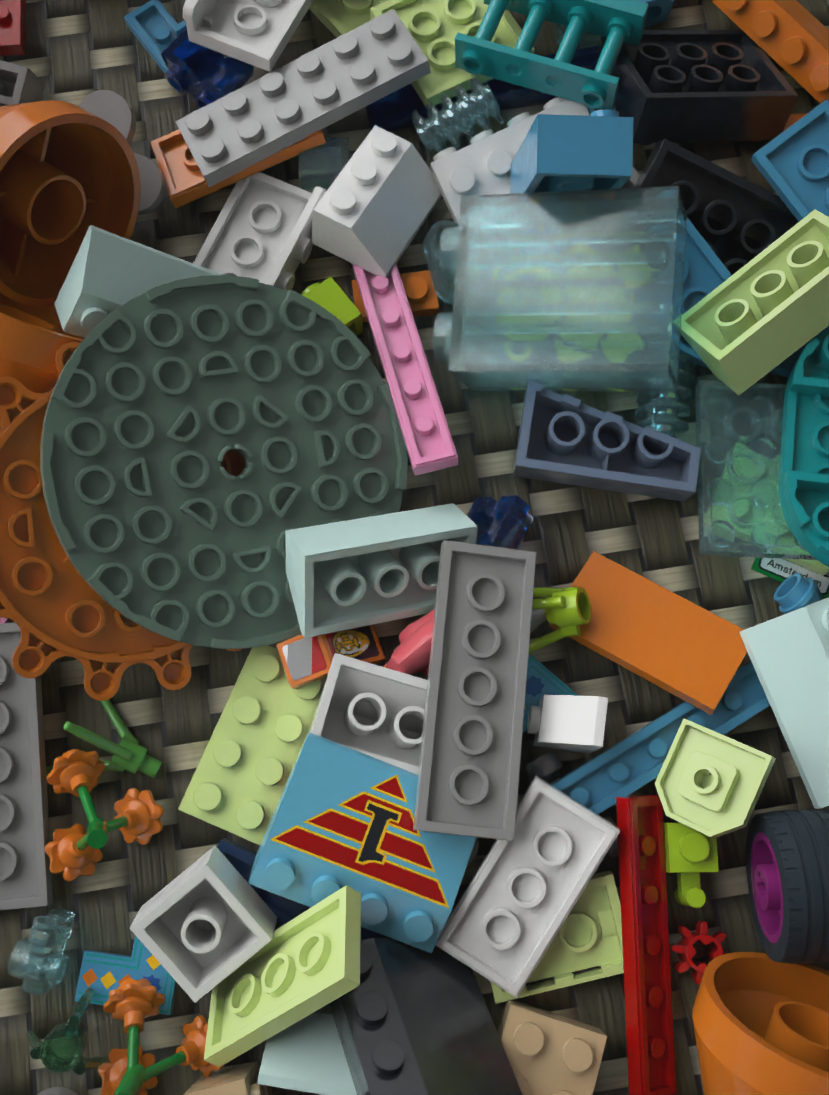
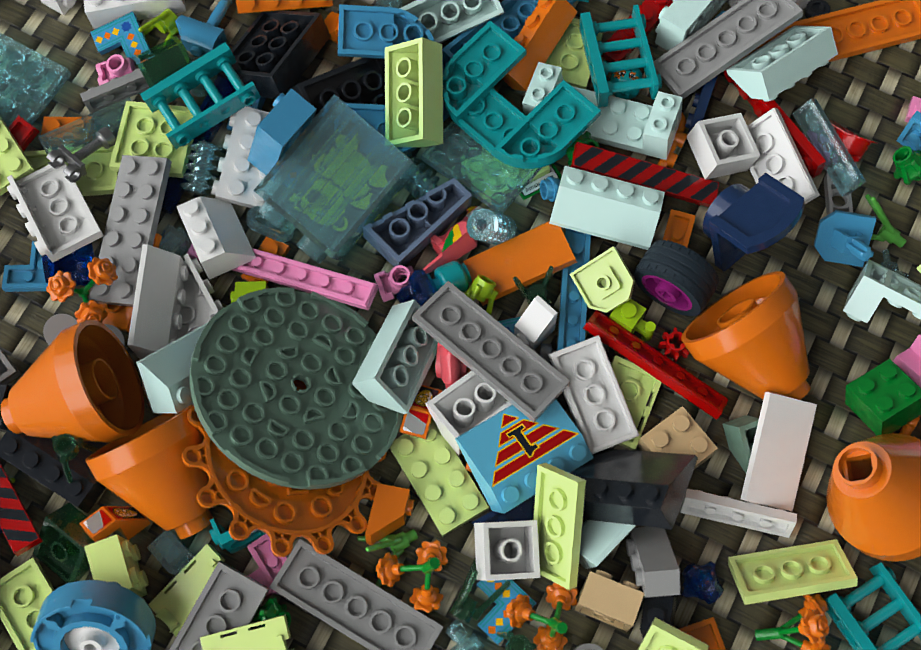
camera: 50 degrees left, 5 degrees down
none -> orange plant [46,257,118,324]
none -> white slope [127,244,189,360]
none -> orange slope [365,483,414,545]
none -> bright pink plate [374,265,418,302]
none -> coral animal [420,206,488,276]
none -> teal head [431,260,472,292]
none -> clear green plant [450,556,511,624]
none -> clear light blue piece [466,208,517,245]
none -> clear green plant [513,266,554,305]

